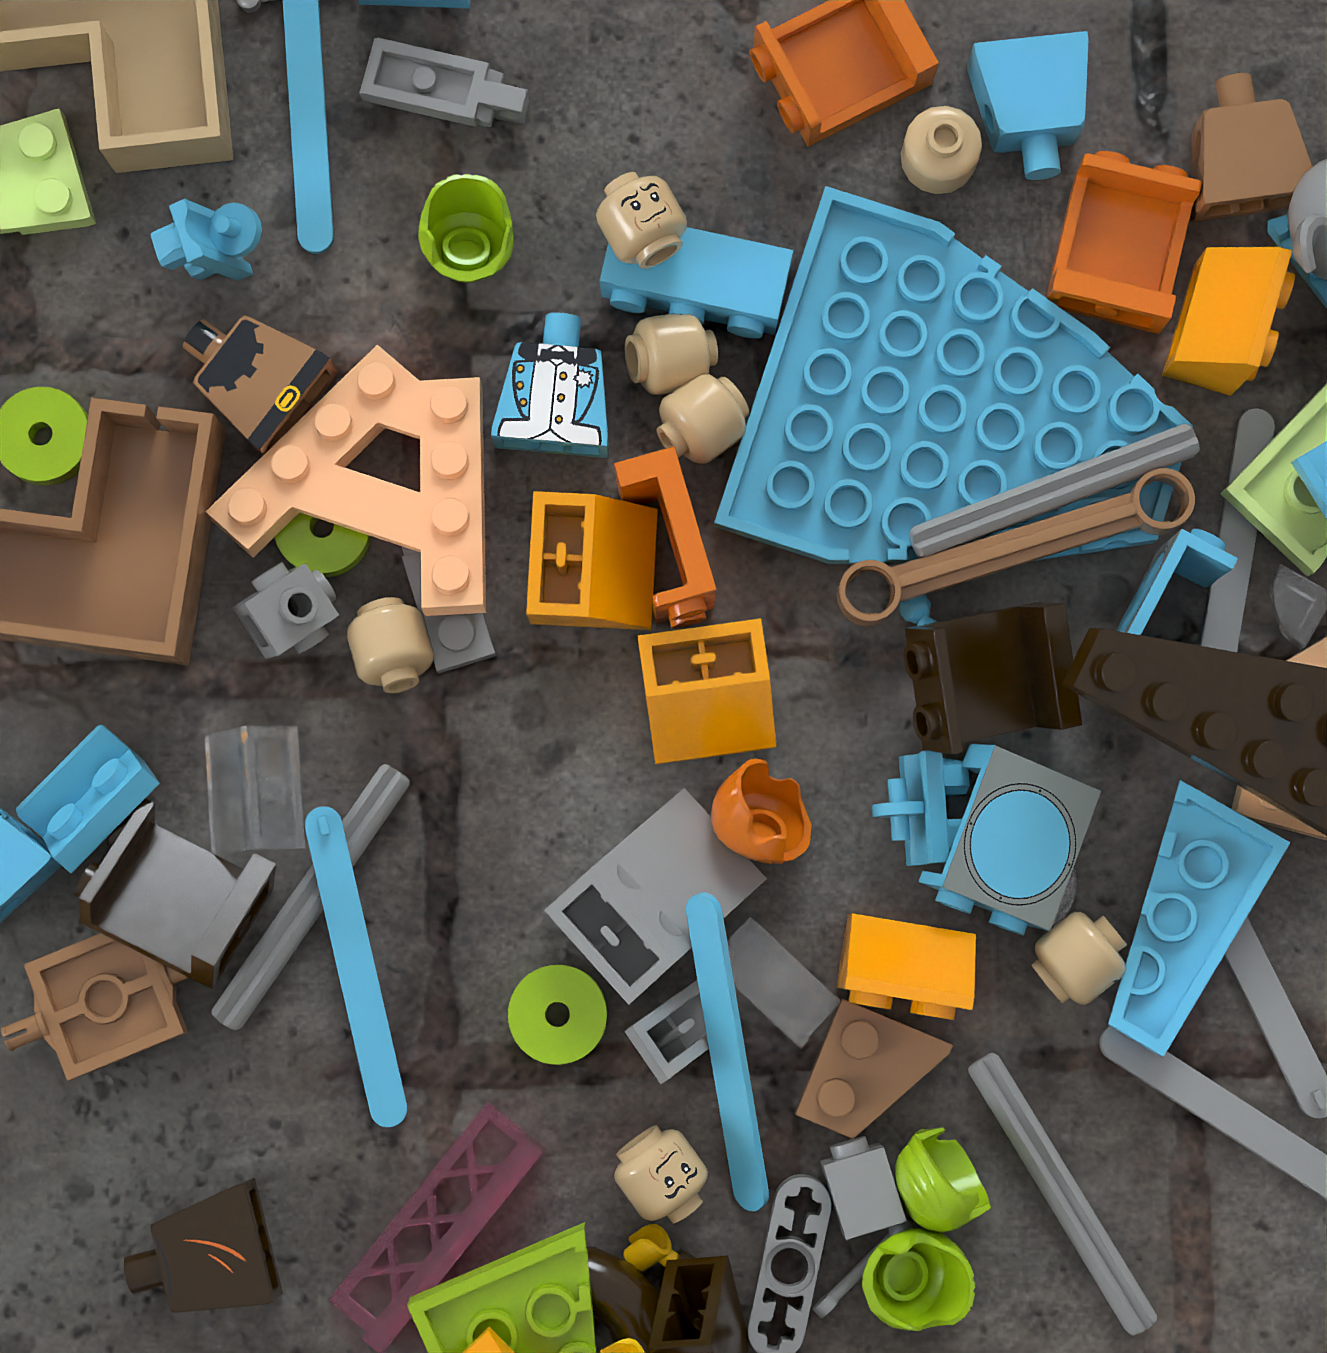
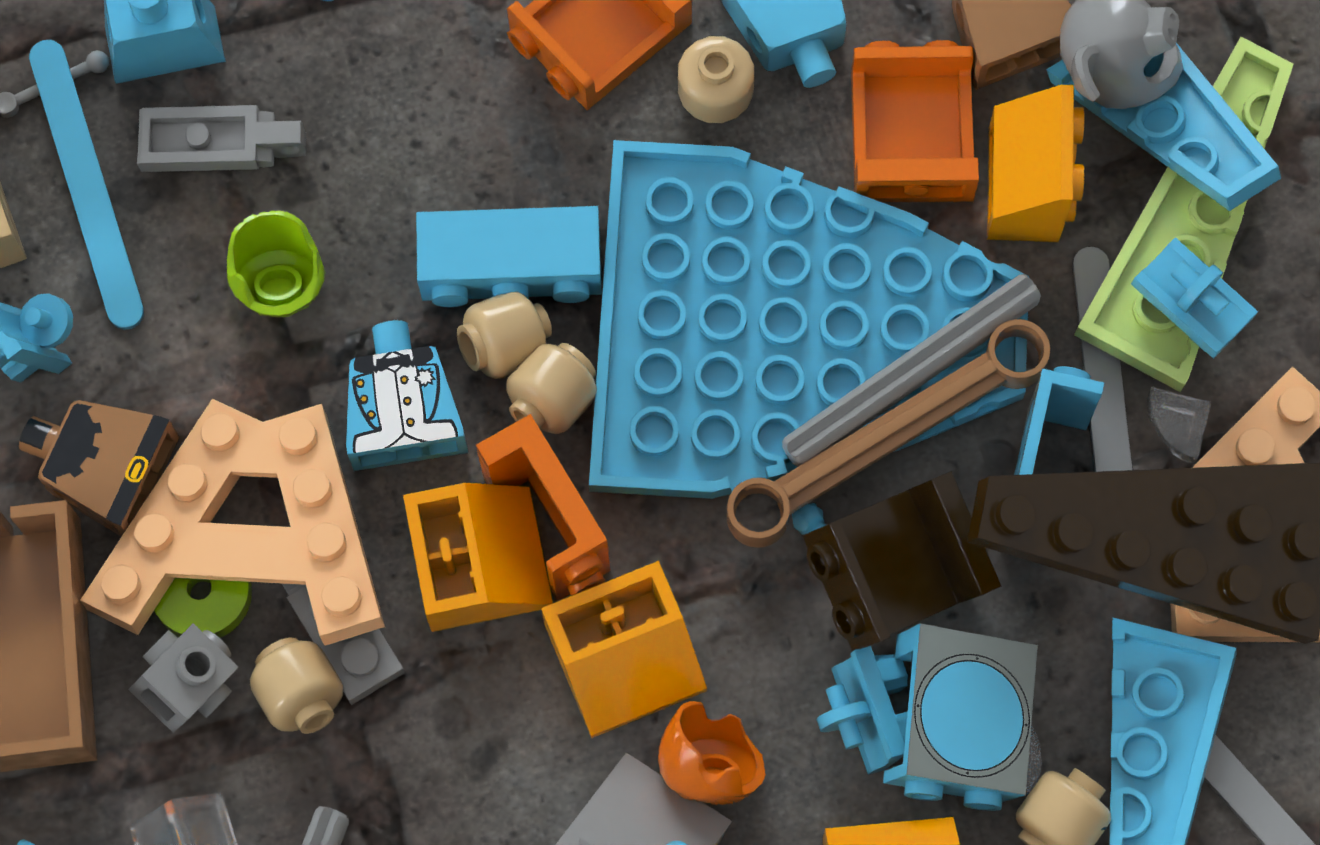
camera: 15 degrees left, 10 degrees down
tan head [596,172,687,269] -> none

